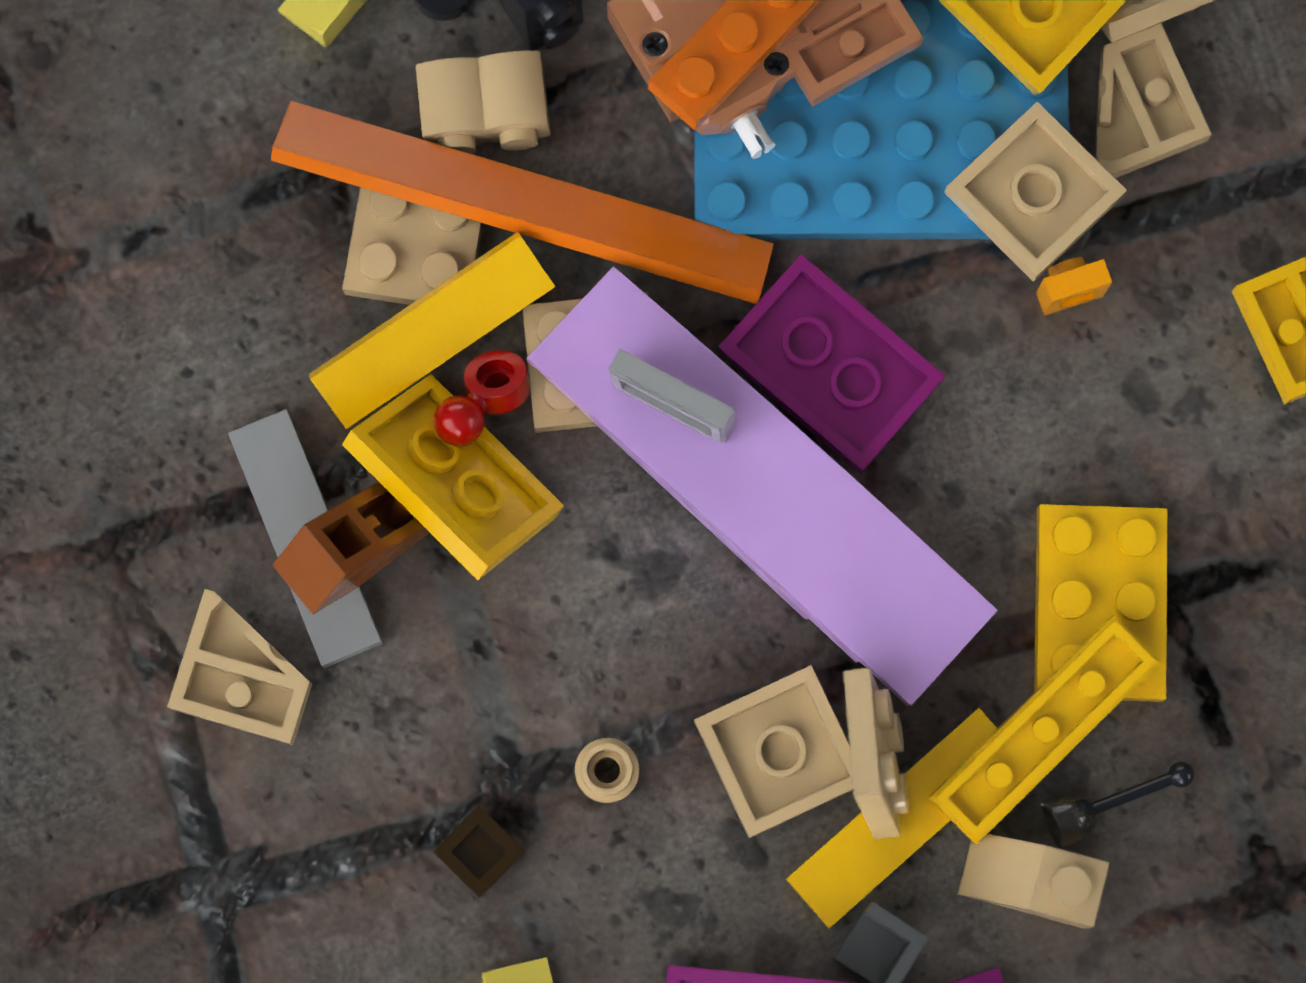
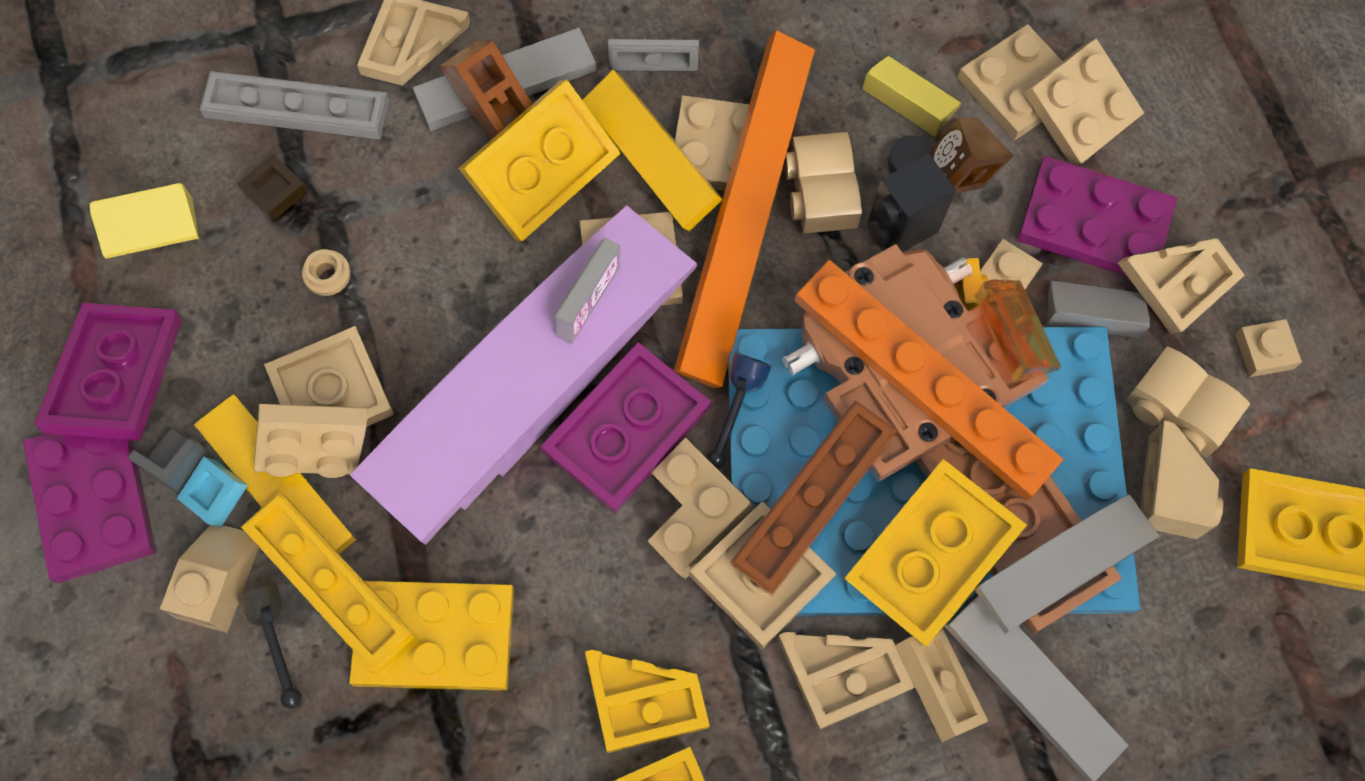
camera: 85 degrees right, 10 degrees down
red plate [433,350,530,446] -> none
light orange plate [1036,257,1112,316] -> none
none -> medium azure plate [177,456,248,527]
none -> light grey tile [199,71,389,140]
none -> yellow wing [585,650,710,753]
none -> light grey slope [608,39,699,71]
none -> tan plate [648,438,756,579]
none -> hinge [706,352,772,469]
none -> dark orange tile [730,400,897,596]

